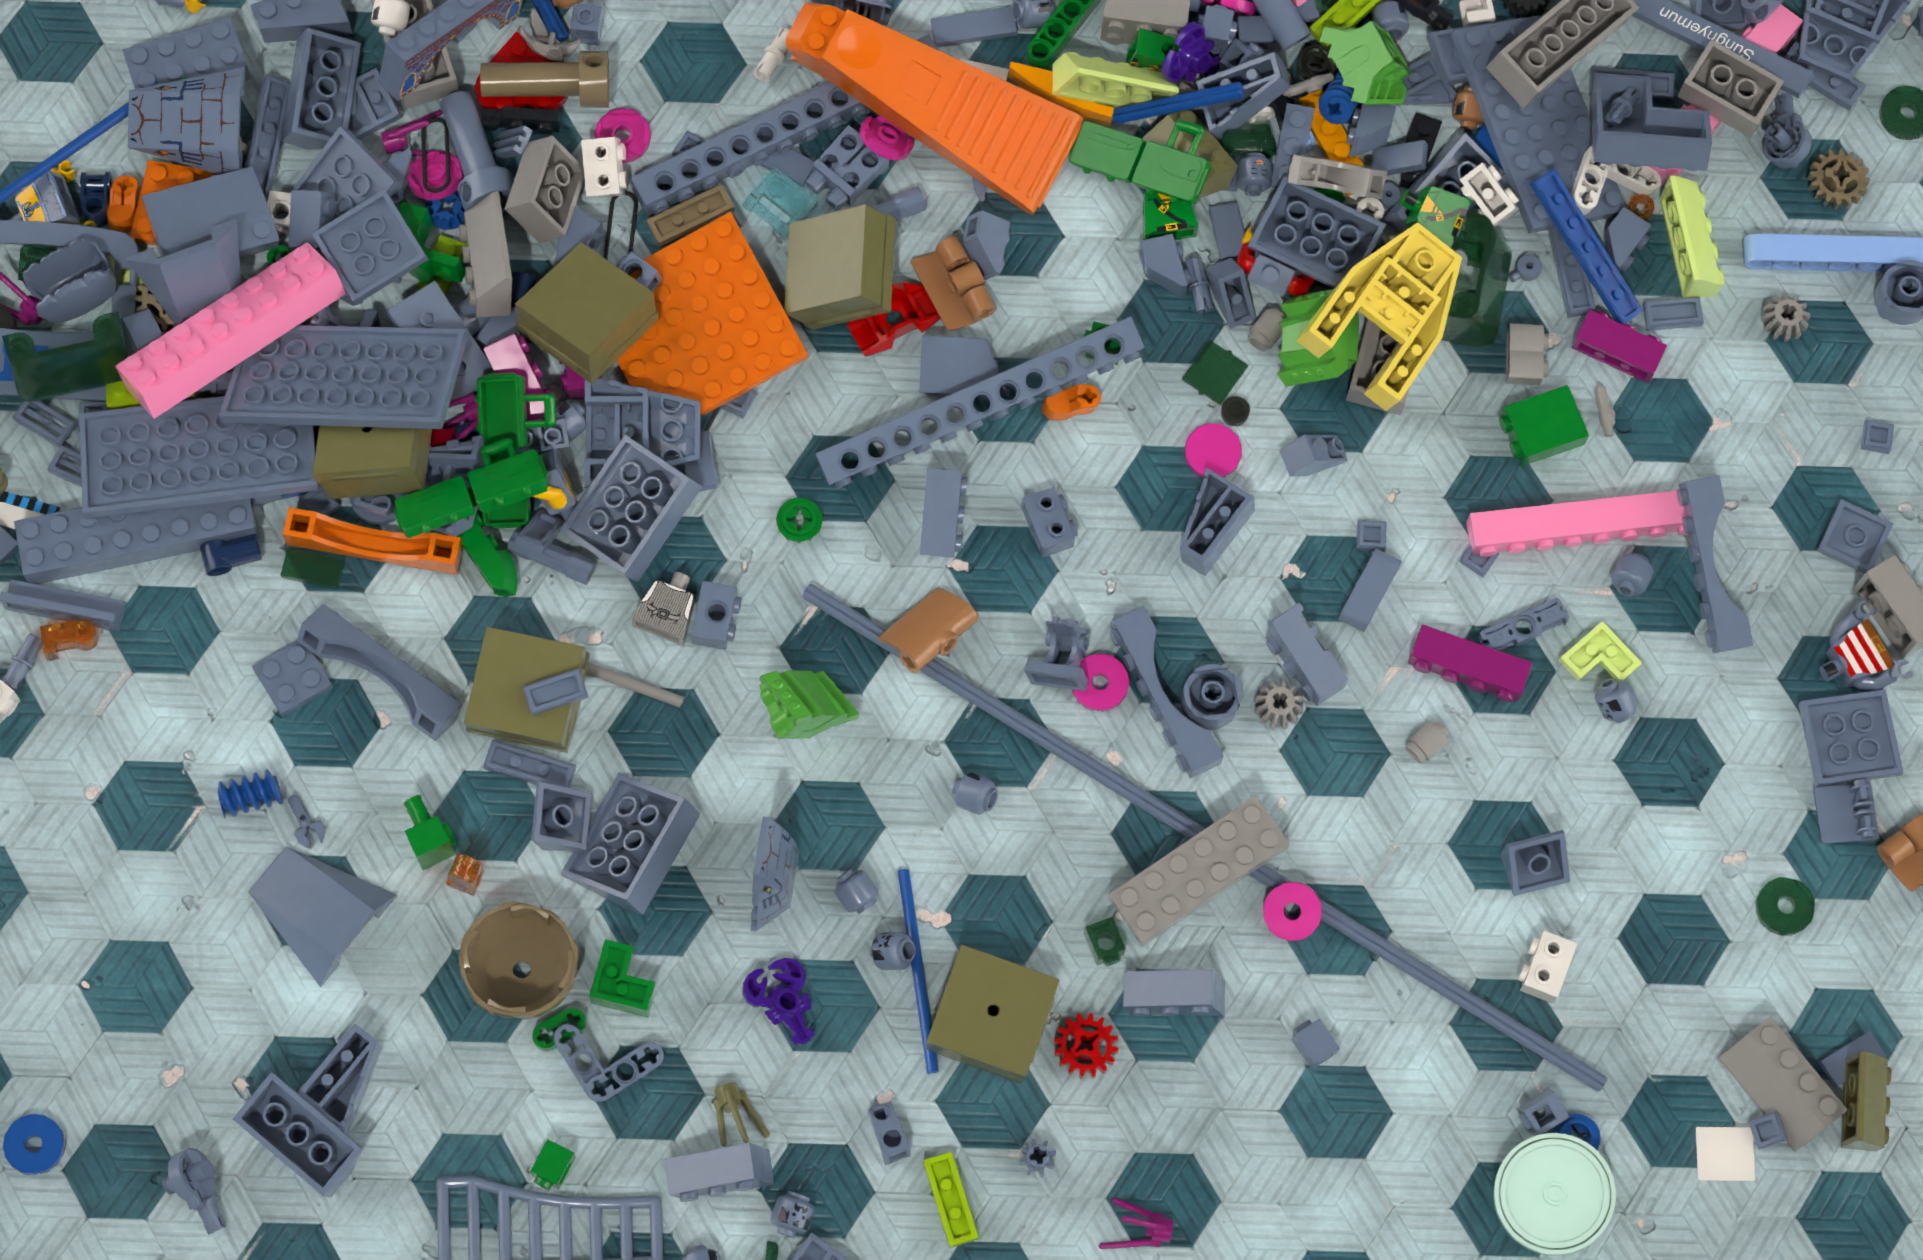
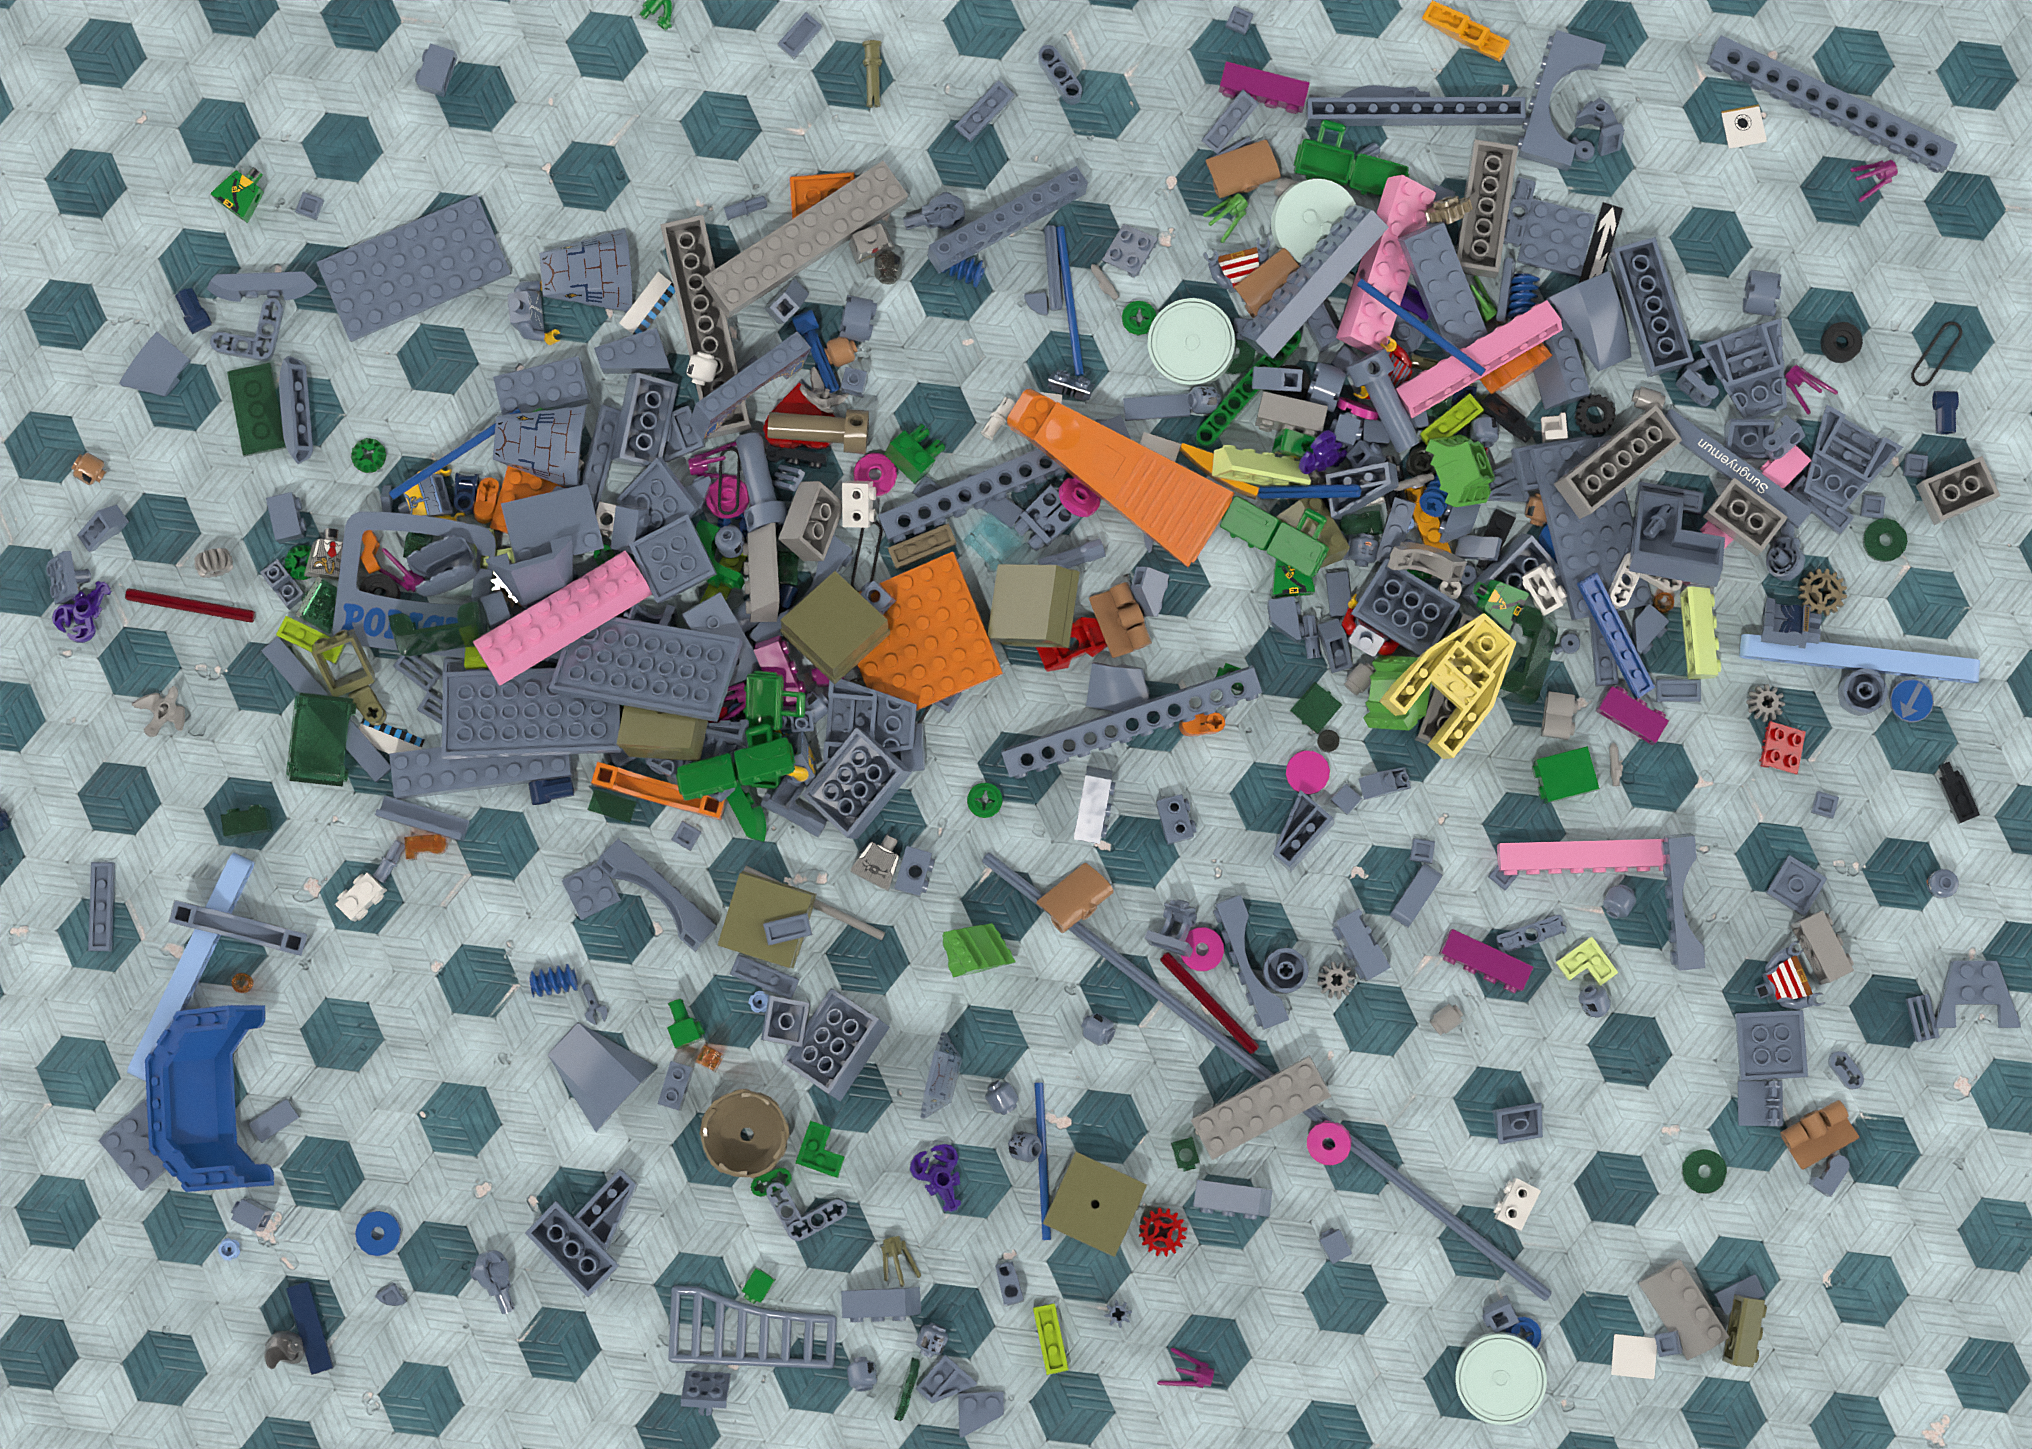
camera: 10 degrees right, 10 degrees up
none -> sand blue tile [375,1283,407,1306]
none -> sand blue brick [658,1061,694,1111]
none -> sand blue tile [671,821,702,851]
none -> sand blue head [715,526,745,558]
none -> light blue plate [749,991,769,1013]
none -> clear green brick [777,551,800,585]
none -> green brick [884,424,945,484]
none -> dark red axle [1160,952,1259,1054]
none -> sand blue tile [1331,784,1362,815]
none -> hinge [1759,721,1806,775]
none -> sand blue hips [1761,598,1822,649]
none -> sand blue tile [1860,494,1886,520]

